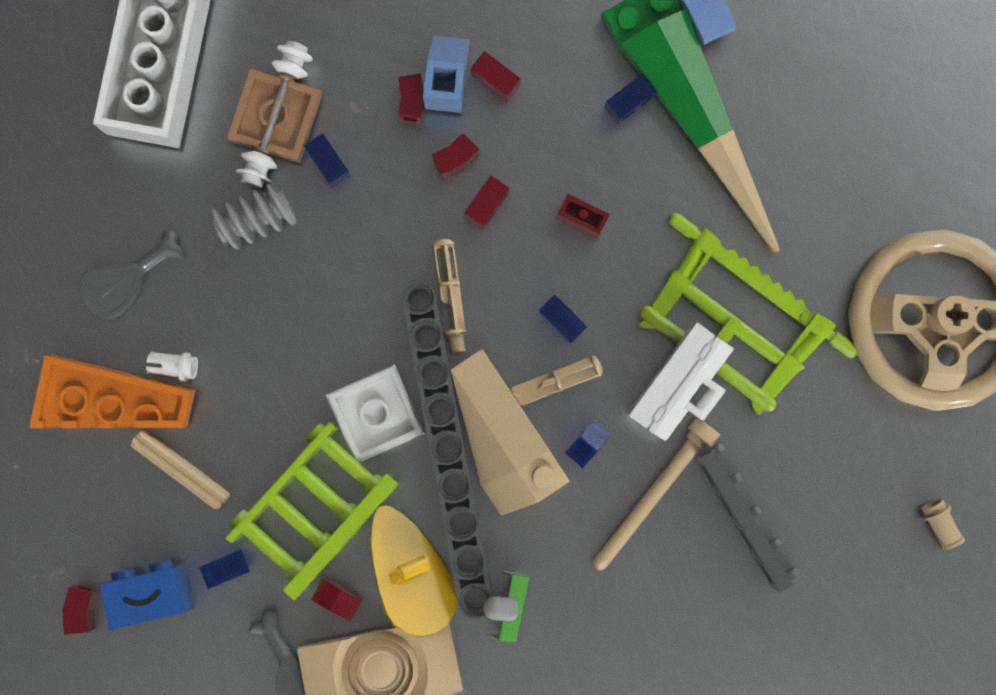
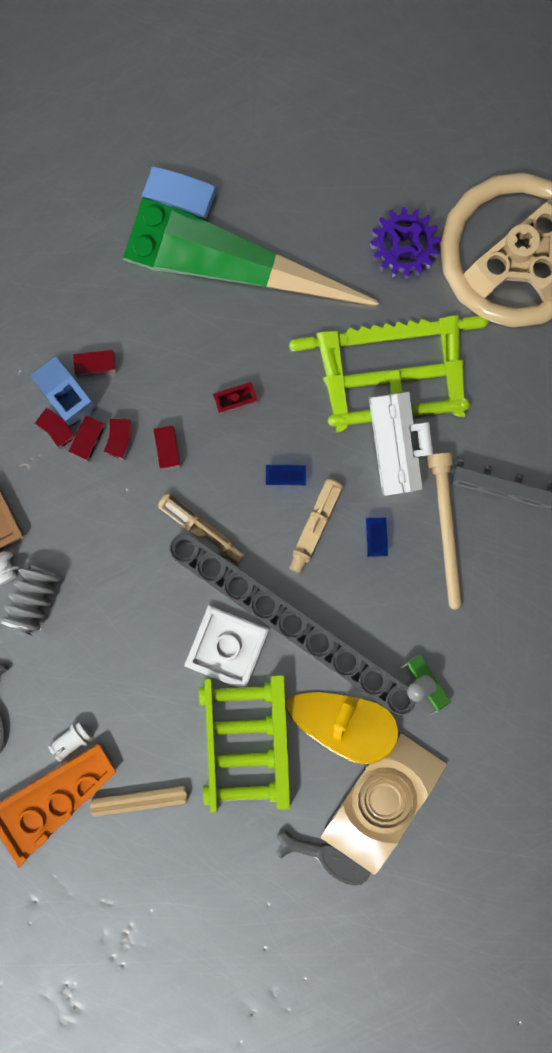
camera: 35 degrees left, 0 degrees up
dark red piece [62,584,99,635] -> none
blue brick [99,559,194,630] -> none
clear blue piece [199,549,250,589] -> none
clear blue piece [304,133,351,188] -> none
dark red piece [311,578,362,621] -> none
tan wedge [450,348,570,515] -> none
clear blue piece [604,73,657,125] -> none
none -> dark red piece [68,415,106,462]
none -> dark purple gear [370,207,441,279]

